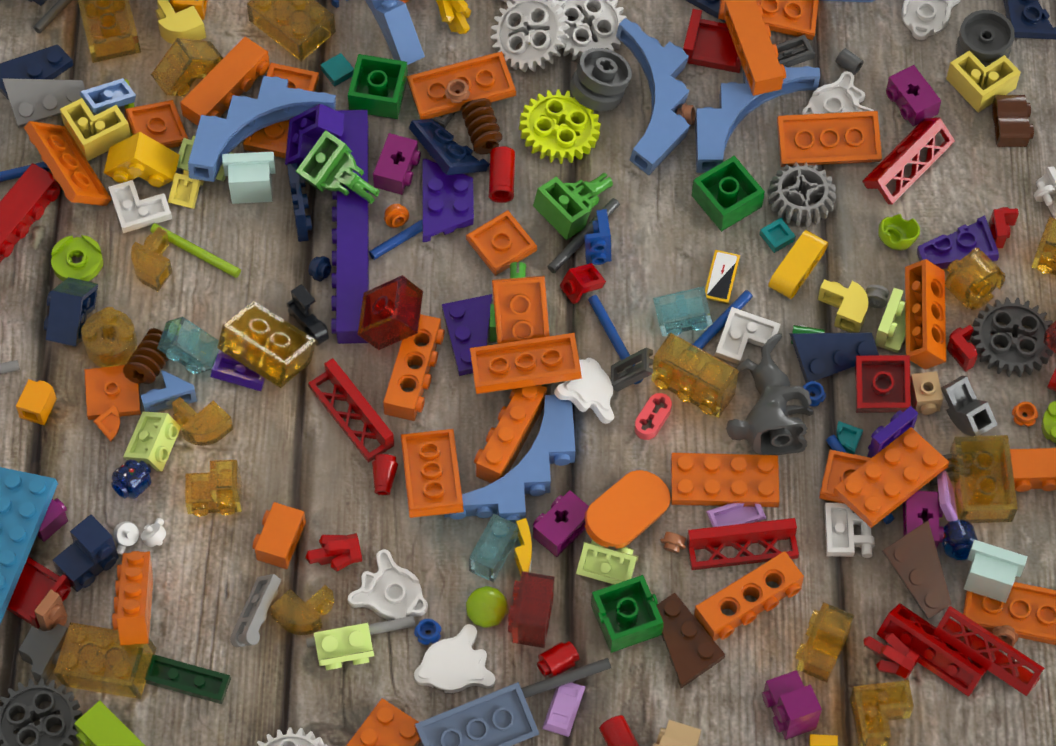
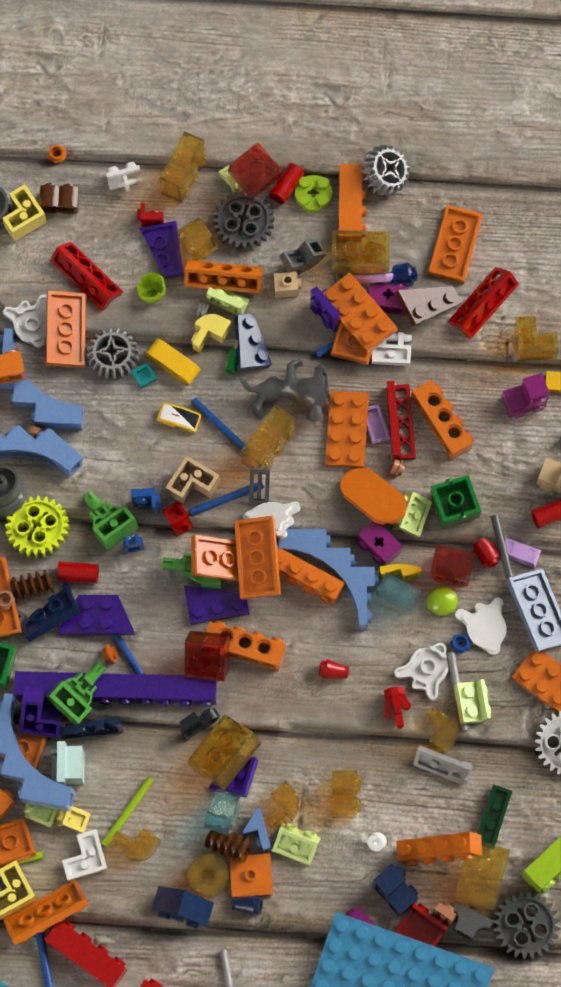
camera: 85 degrees left, 10 degrees up
light orange brick [16,379,57,425] -> none
lime plate [51,235,104,281] -> none
orange tile [93,404,121,442] -> none
yellow brick [104,132,180,188] -> none
clear blue head [111,459,152,499] -> none
white piece [113,521,139,555] -> none
orange brick [252,502,306,569] -> none
dark blue plate [308,256,332,282] -> none
red fence [308,358,395,463] -> none
magenta brick [373,133,421,195] -> none
orange tile [401,429,464,518] -> none
orange plate [466,210,537,276] -> none
dark grey piece [547,198,620,273] -> none
coral beam [635,393,672,440] -> none
clear light blue brick [653,286,713,337] -> none
reddish brown wing [656,593,725,688] -> none
green brick [691,155,765,232] -> none
white plate [714,307,781,364] -> none
clear yellow brick [795,602,854,683] -> none
blue plate [802,381,826,407] -> none
teal tile [836,421,863,454] -> none
red brick [855,355,911,413] -> none
red rock [863,633,920,681] -> none
magenta brick [886,65,941,127] -> none
red fence [933,606,1045,696] -> none
red bracket [946,325,978,372] -> none
light aqua plate [964,540,1028,603] -> none
nougat plate [991,625,1018,651] -> none
orange plate [1012,402,1038,427] -> none
none -> blue plate [122,533,144,554]
none -> tan brick [165,456,220,504]
none -> dark blue cone [231,895,263,916]

